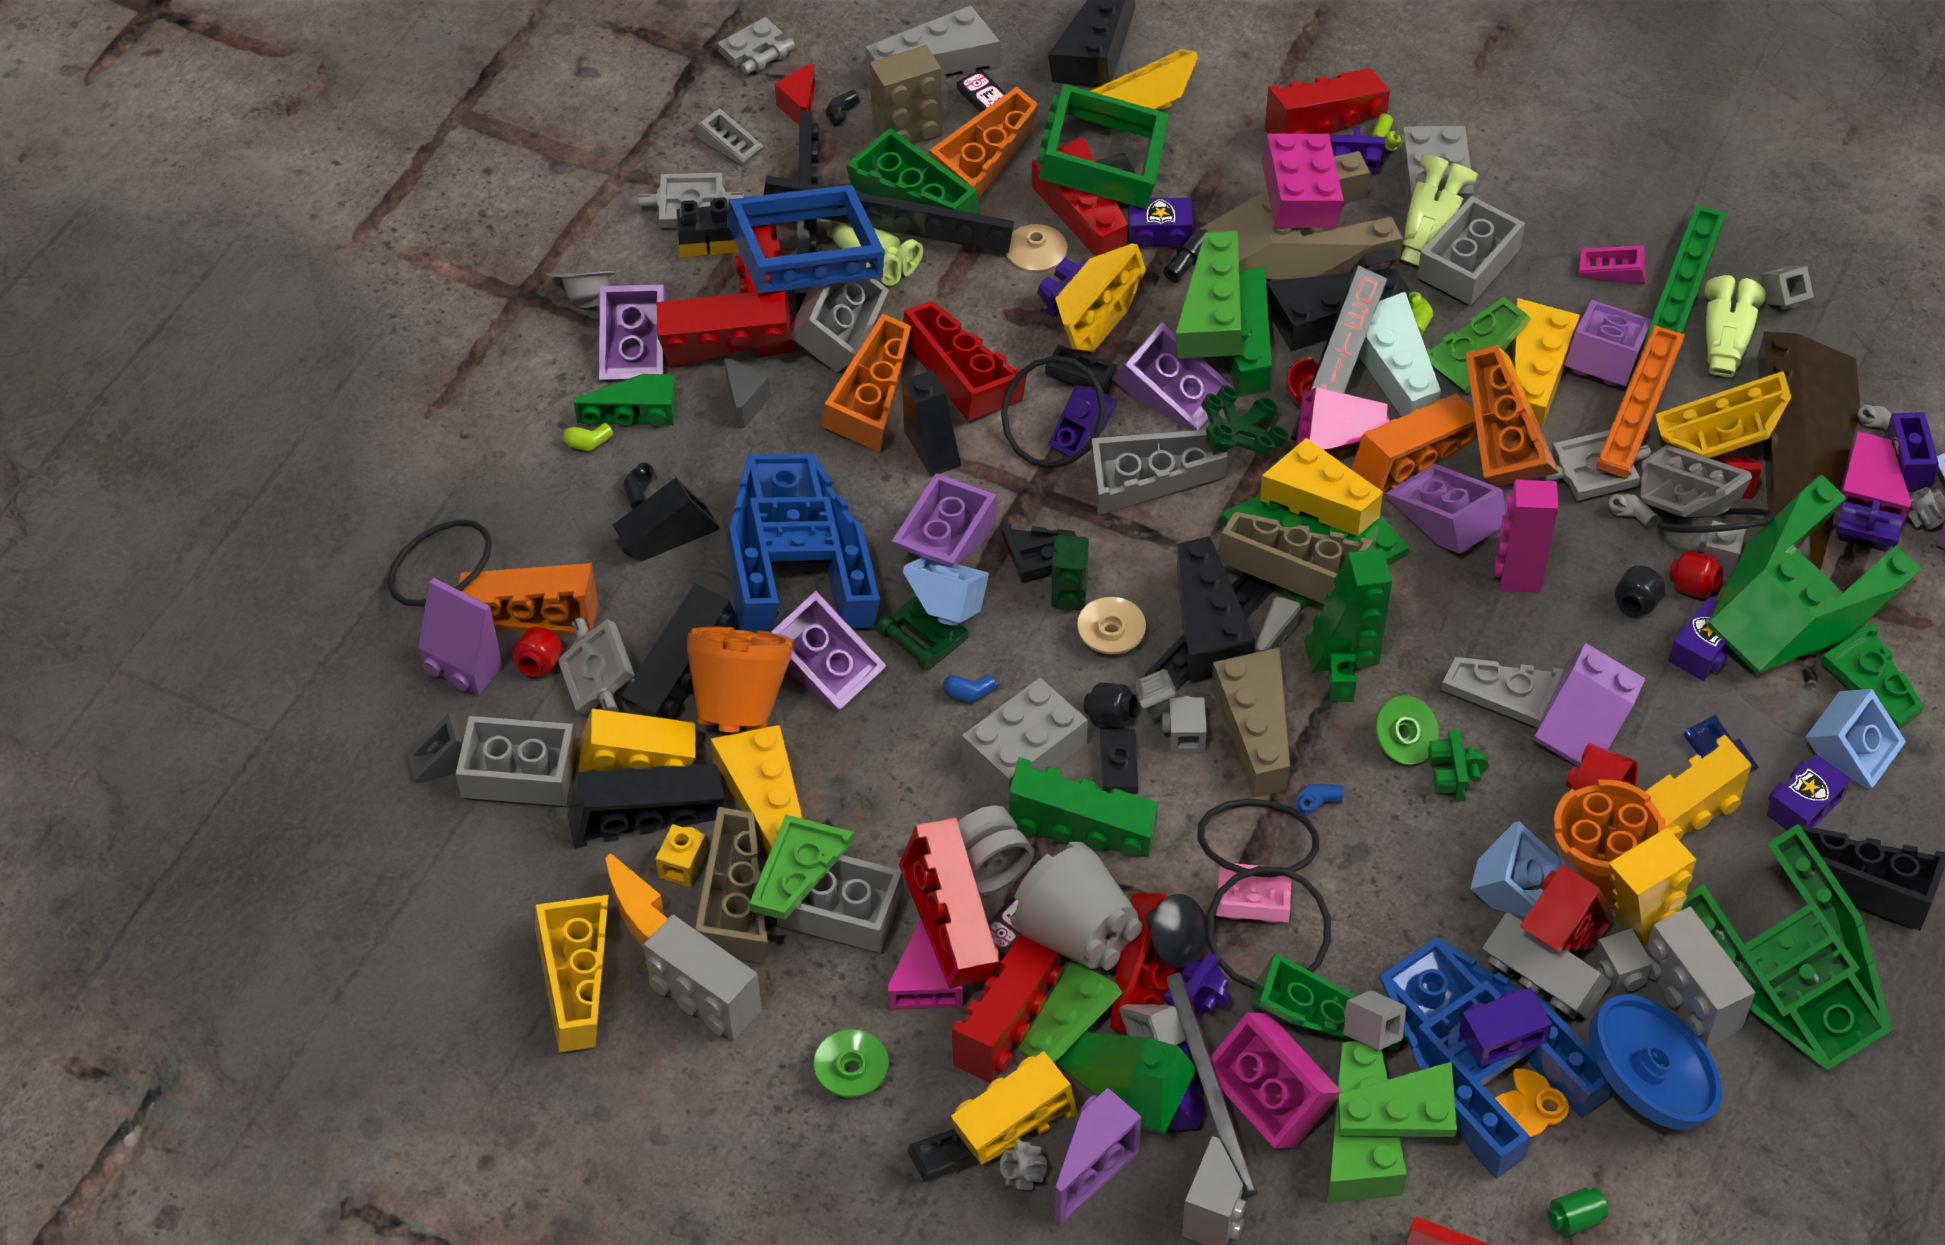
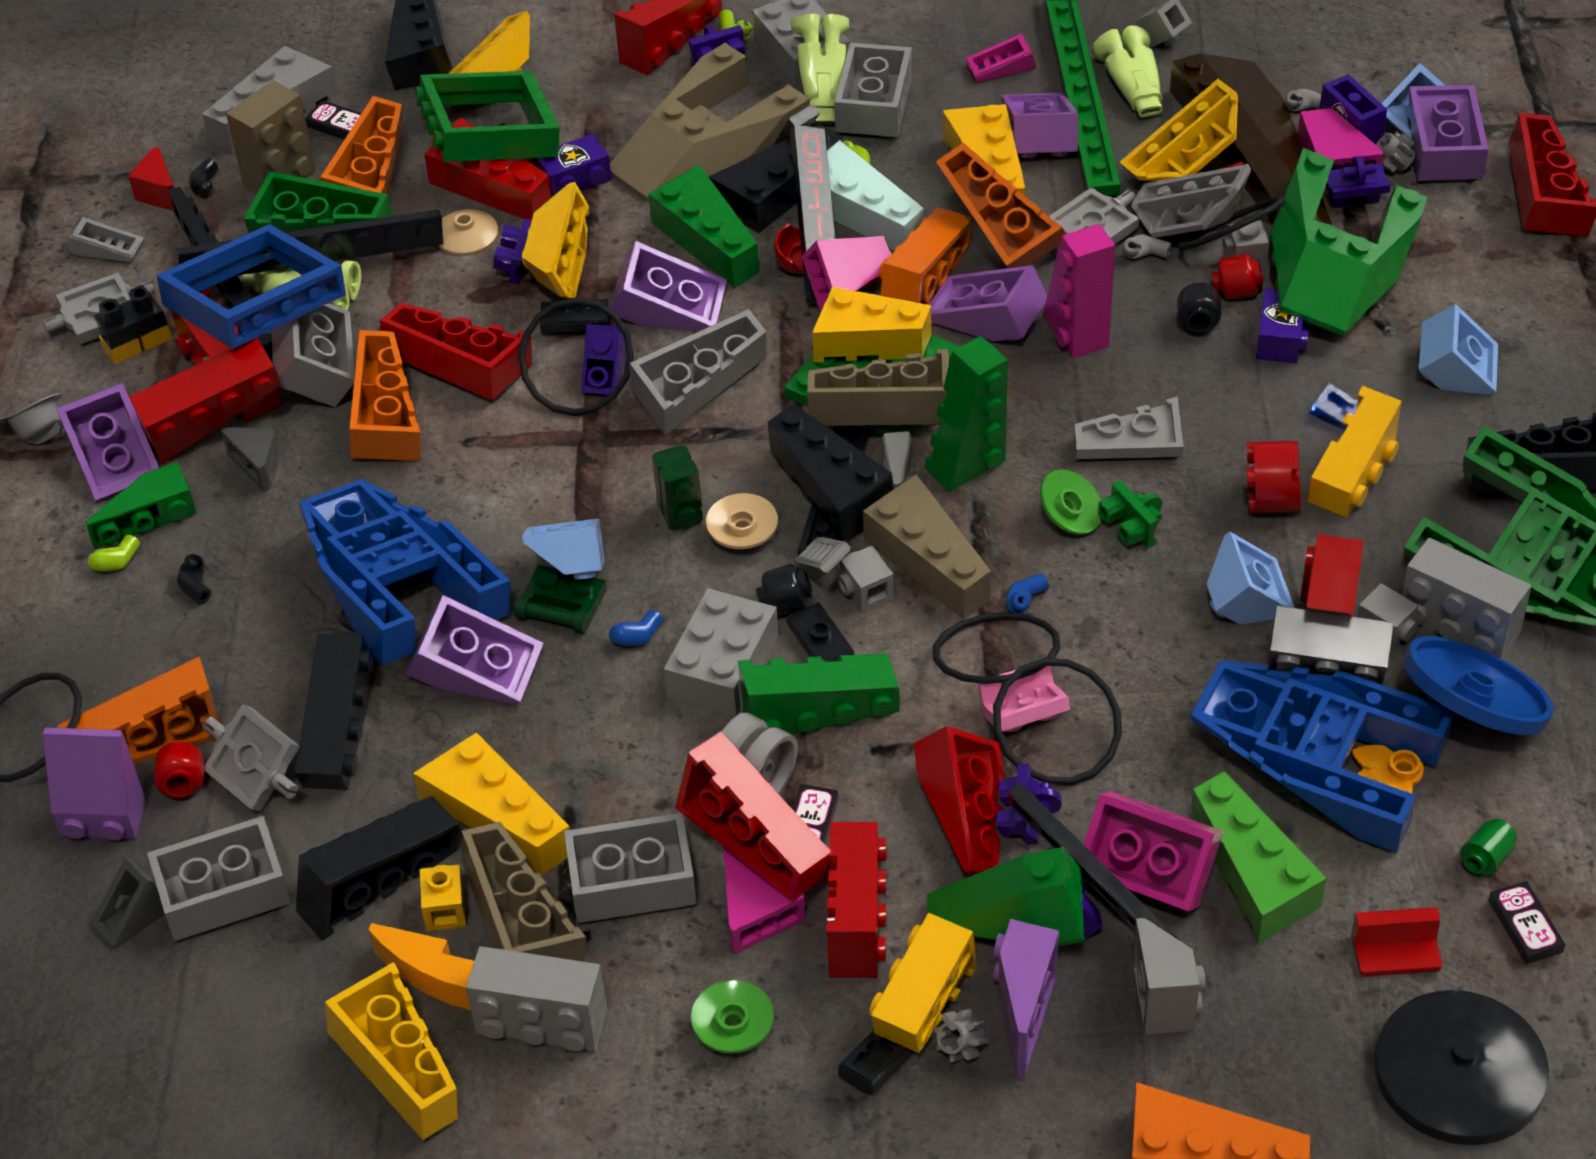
camera: 25 degrees left, 5 degrees down
yellow wedge [576,709,695,775] -> none
black slope [613,477,720,562] -> none
orange cone [686,627,792,732] -> none
light grey plate [717,17,795,75] -> none
bright green wing [749,815,855,920] -> none
medium lavender slope [892,473,996,568] -> none
black slope [902,370,961,477] -> none
black wing [1001,523,1076,581] -> none
light grey cone [1010,842,1143,970] -> none
bright green wing [1018,960,1122,1063] -> none
light grey slope [1119,1004,1185,1045] -> none
black dish [1146,894,1207,968] -> none
black axle [1163,228,1208,283] -> none
bright green wedge [1176,231,1243,359] -> none
dark green plant [1201,385,1289,456] -> none
green wedge [1249,953,1401,1051] -> none
dark pink brick [1262,133,1344,228] -> none
green piece [1328,653,1356,702] -> none
bright green wing [1337,1061,1457,1137] -> none
light grey brick [1344,990,1406,1050] -> none
bright green wing [1426,297,1531,394] -> none
dark purple brick [1459,987,1552,1068] -> none
medium lavender slope [1532,643,1645,767] -> none
orange cone [1553,779,1666,908] -> none
orange tile [1596,325,1685,478] -> none
yellow wedge [1609,828,1697,950] -> none
dark purple brick [1766,754,1851,830] -> none
green wing [1821,622,1924,730] -> none

